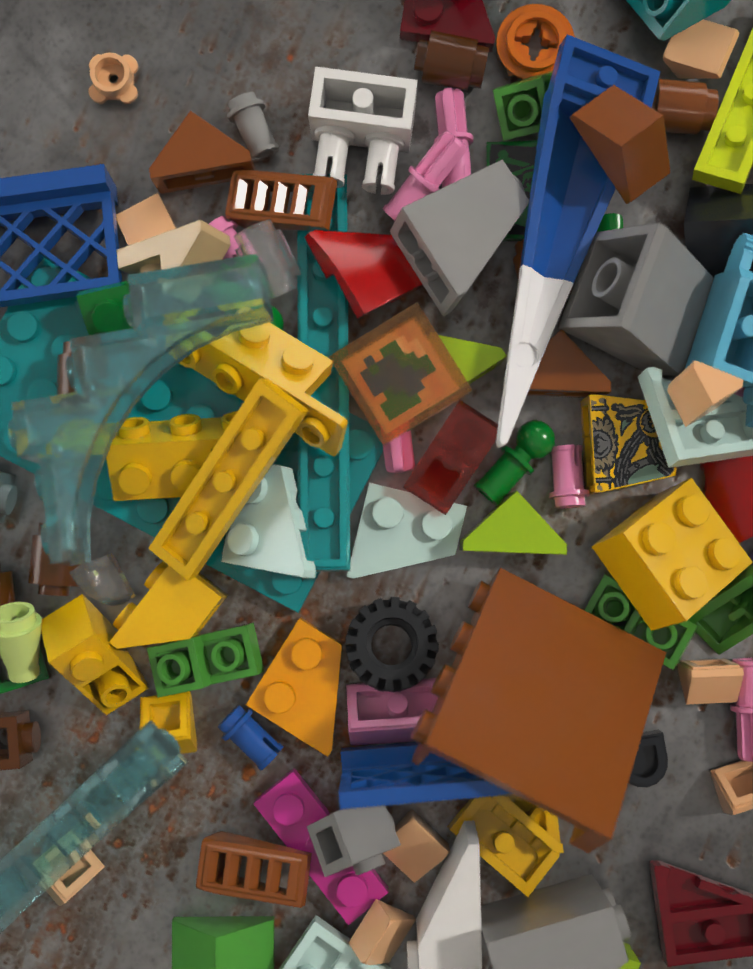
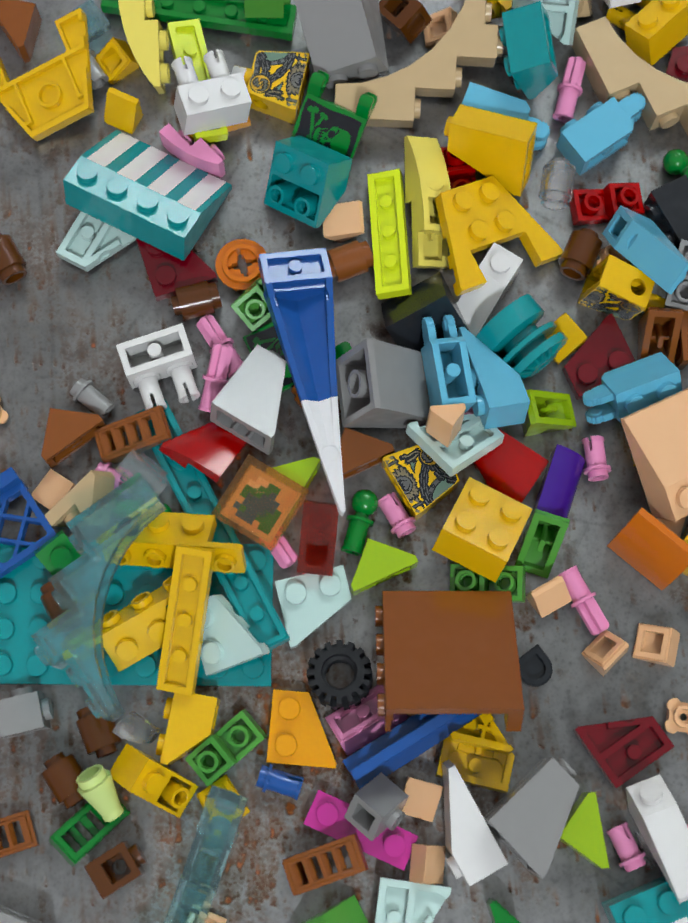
camera: 30 degrees left, 10 degrees down
dark orange slope [569,85,671,204] -> none

